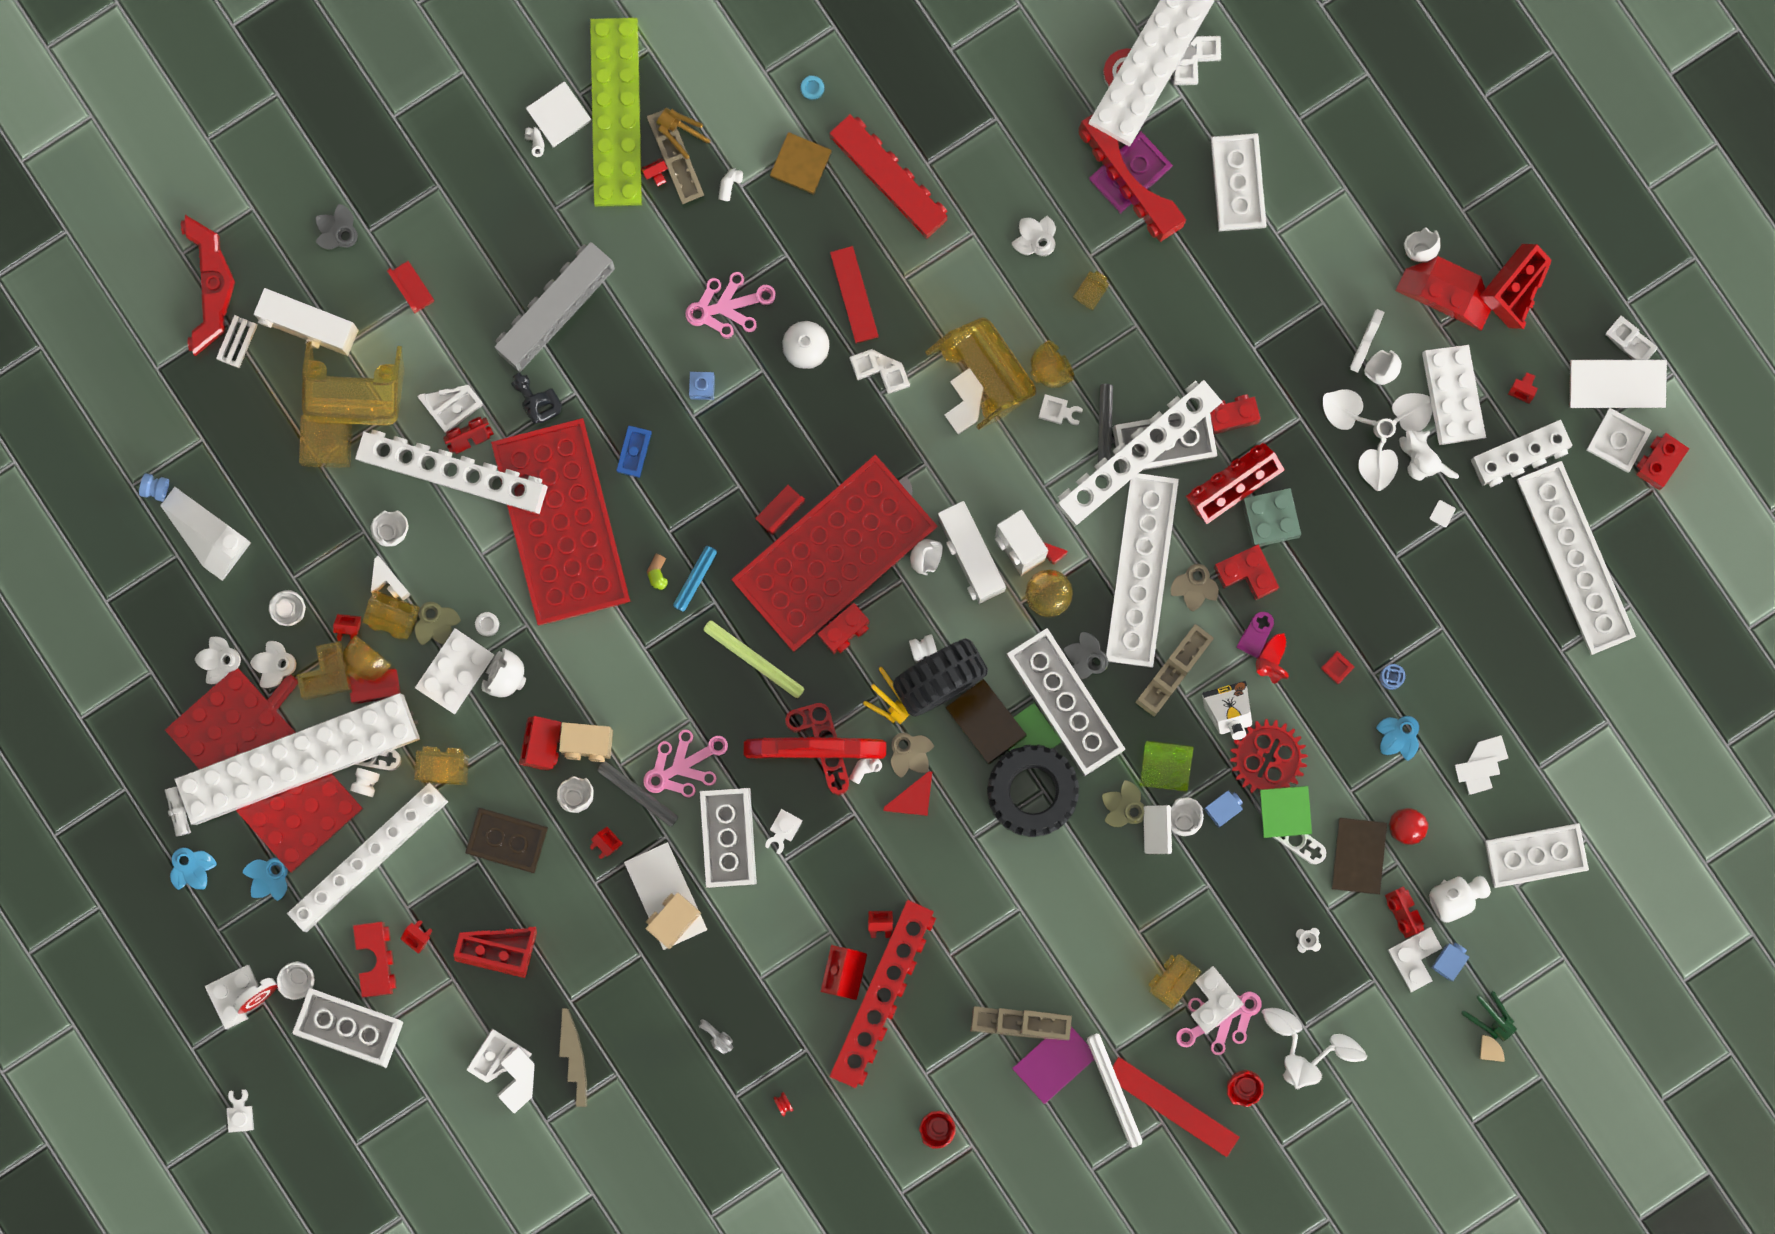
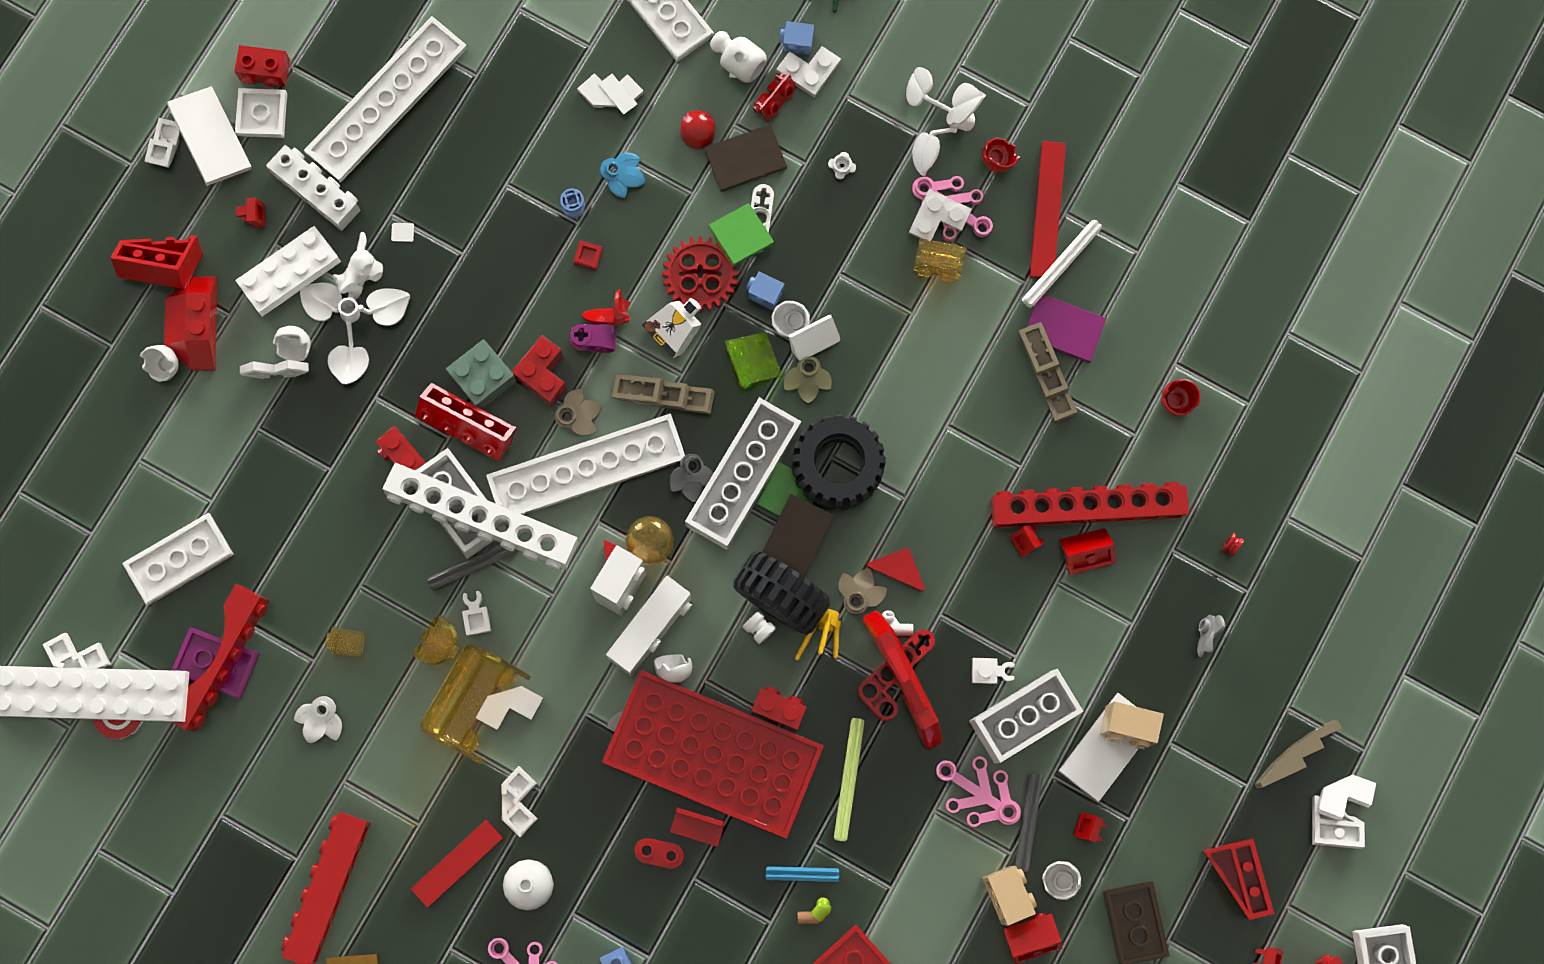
camera: 125 degrees left, 5 degrees down
none -> red plate [634,838,684,869]

